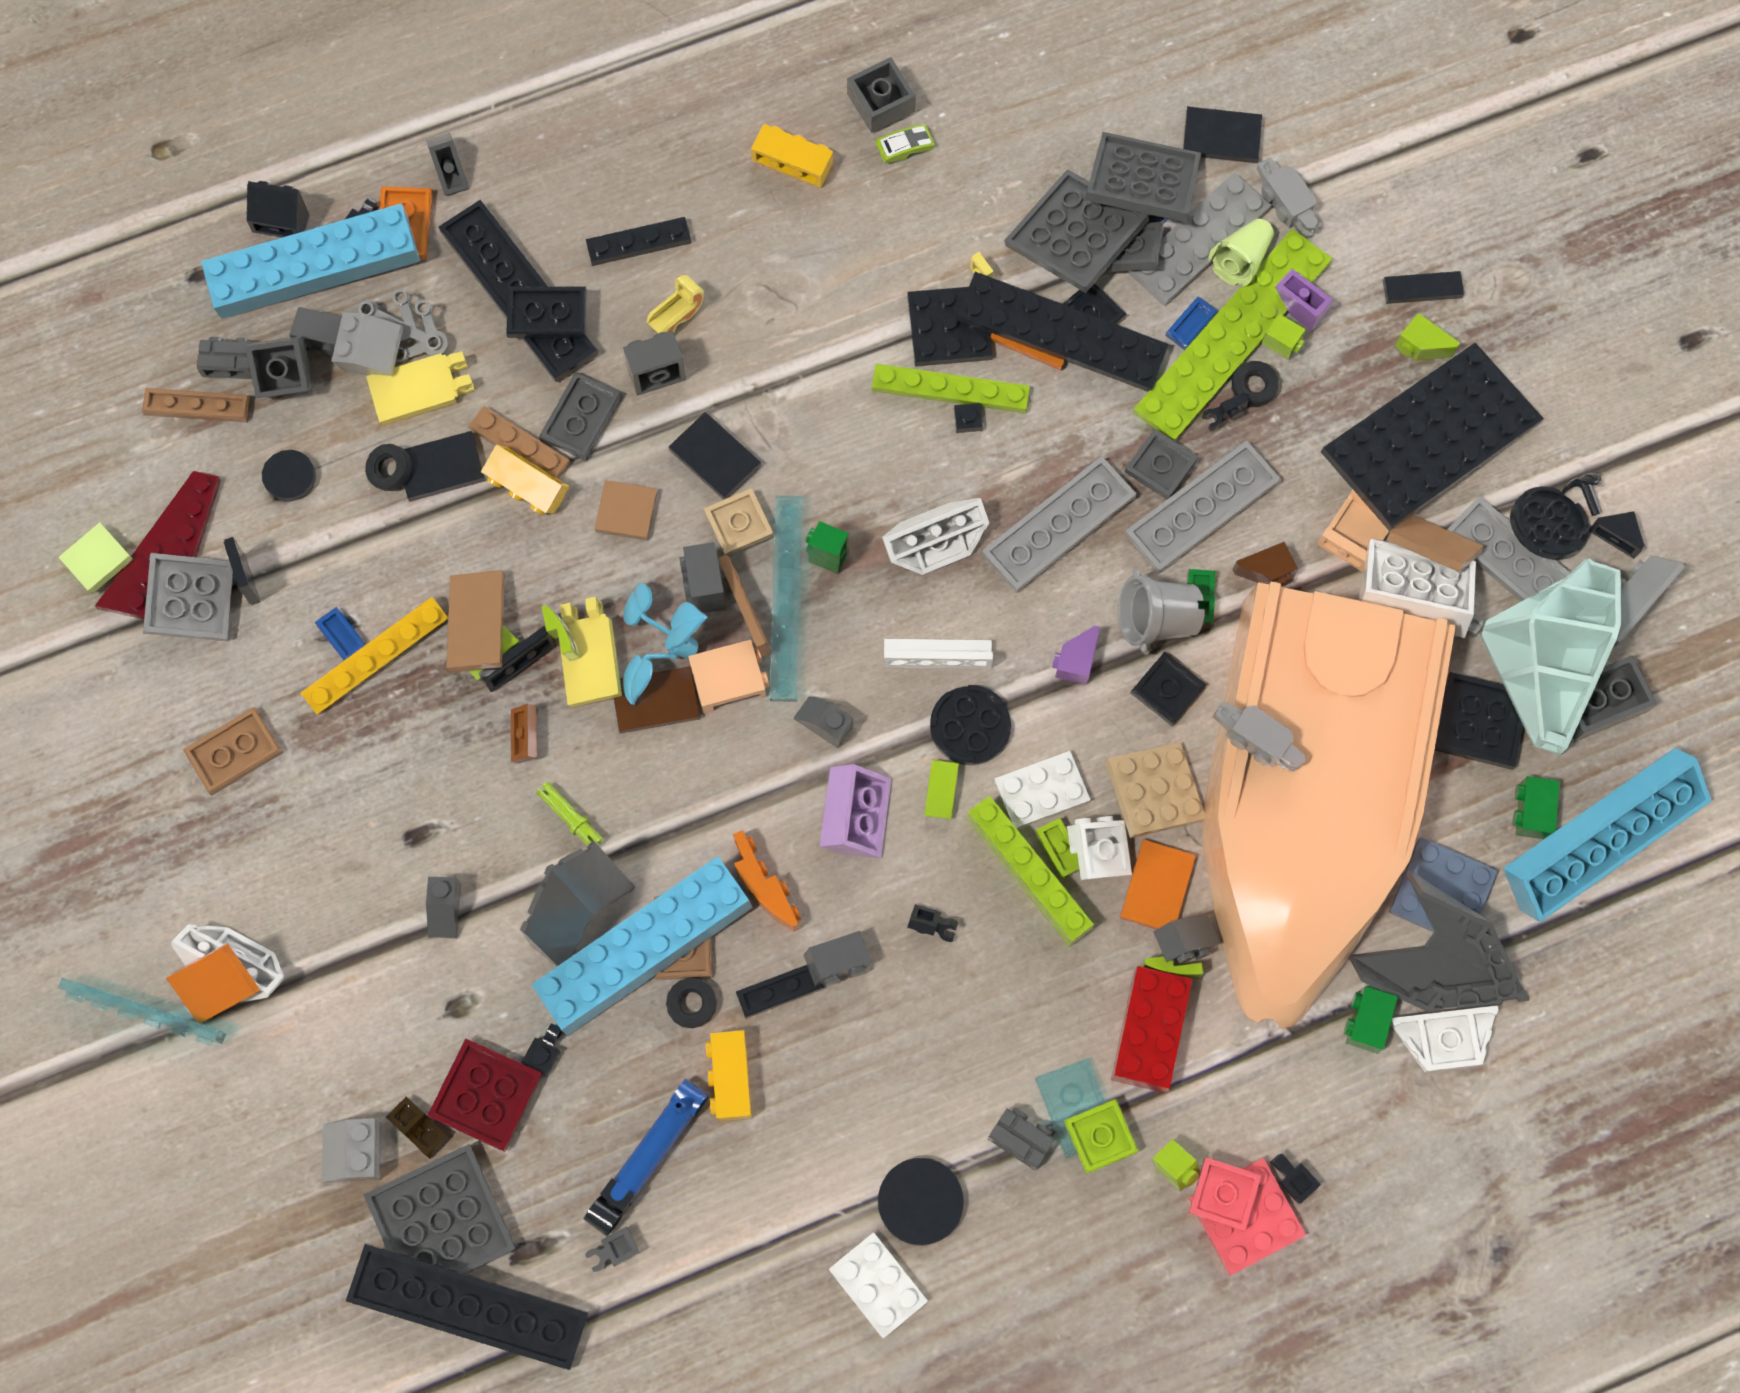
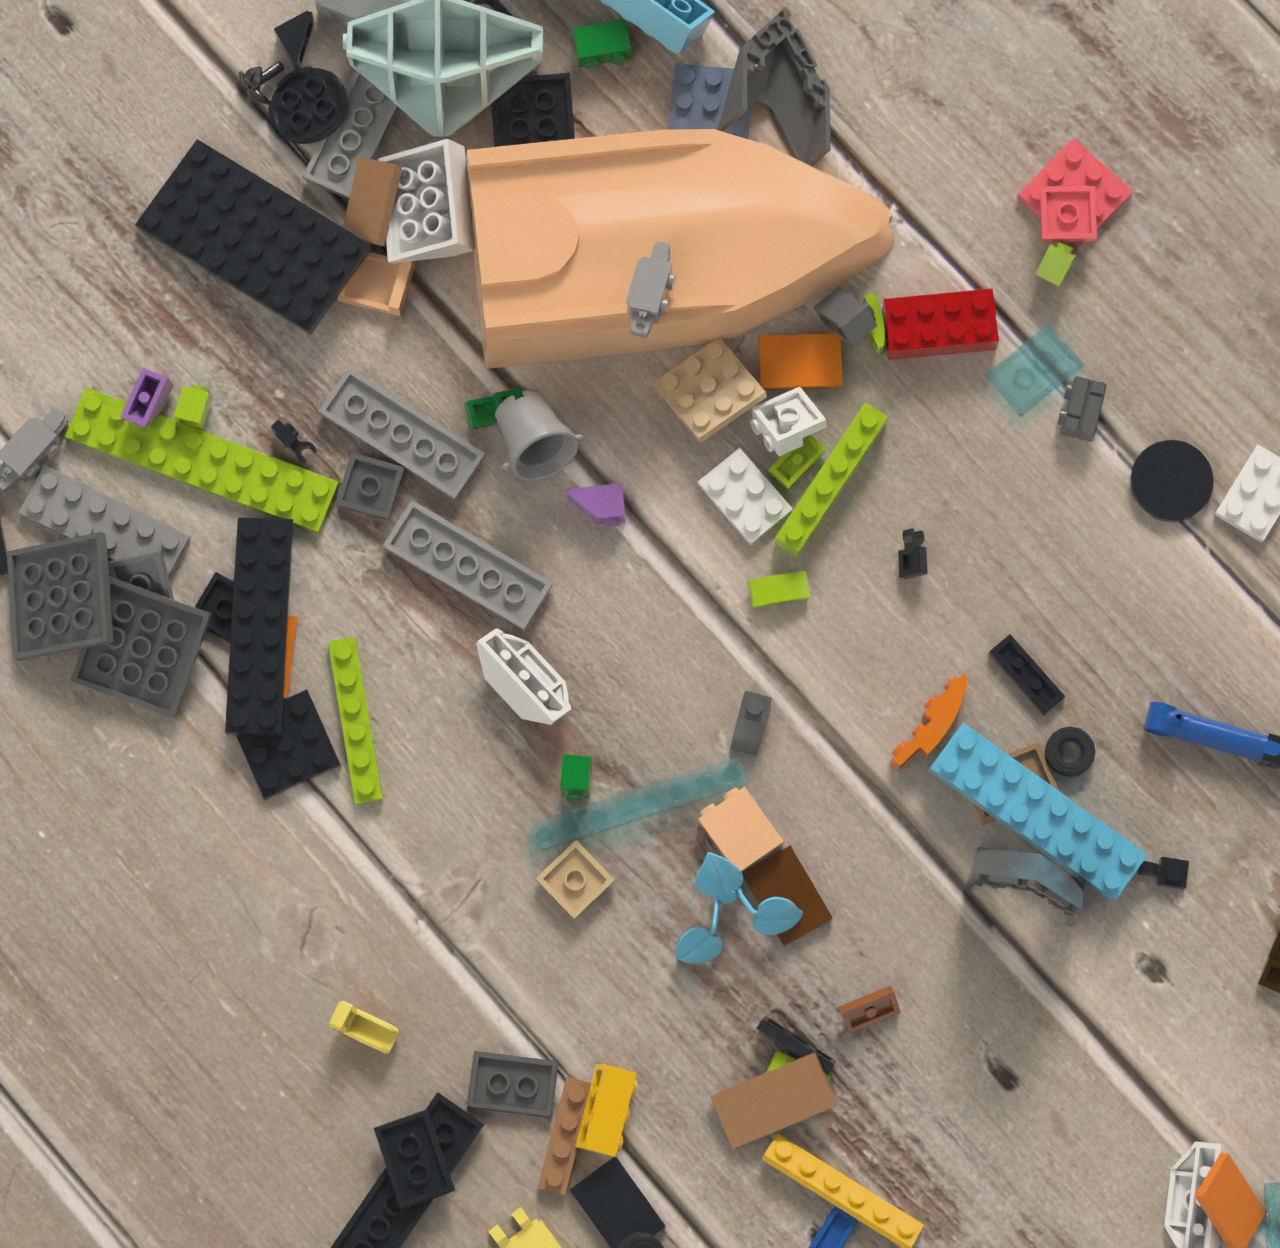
camera: 105 degrees left, 5 degrees up
dark grey slope [426,876,461,939] -> none
dark red plate [427,1038,543,1152] -> none
lime pin [536,782,604,846] -> none
lime slope [541,605,580,661] -> none
light yellow tile [560,597,622,708] -> none
black plate [585,217,692,266] -> none
medium nougat tile [595,480,657,541] -> none
dark grey brick [623,331,686,396] -> none
black tile [668,412,761,500] -> none
dark grey brick [679,542,726,613] -> none
yellow brick [706,1030,752,1122] -> none
medium nougat tile [718,555,772,657] -> none
yellow brick [751,124,833,188] -> none
dark grey brick [803,931,872,987] -> none
lavender slope [820,764,891,858] -> none
dark grey brick [847,57,916,133] -> none
slope [875,124,935,163] -> none
white fence [884,639,993,669] -> none
black tile [930,685,1011,765] -> none
black plate [954,403,983,433] -> none
light yellow tile [970,252,993,278] -> none
lime tile [1063,1099,1139,1175] -> none
black tile [1130,651,1207,727] -> none
blue tile [1165,296,1218,350] -> none
yellowish green cone [1209,219,1274,286] -> none
black tyre [1231,361,1278,407] -> none
reddish brown slope [1233,541,1298,587] -> none
black plate [1270,1153,1321,1204] -> none
green brick [1343,986,1398,1054] -> none
black tile [1383,271,1464,304] -> none
white wing [1390,1006,1498,1072] -> none
lime slope [1395,313,1460,361] -> none

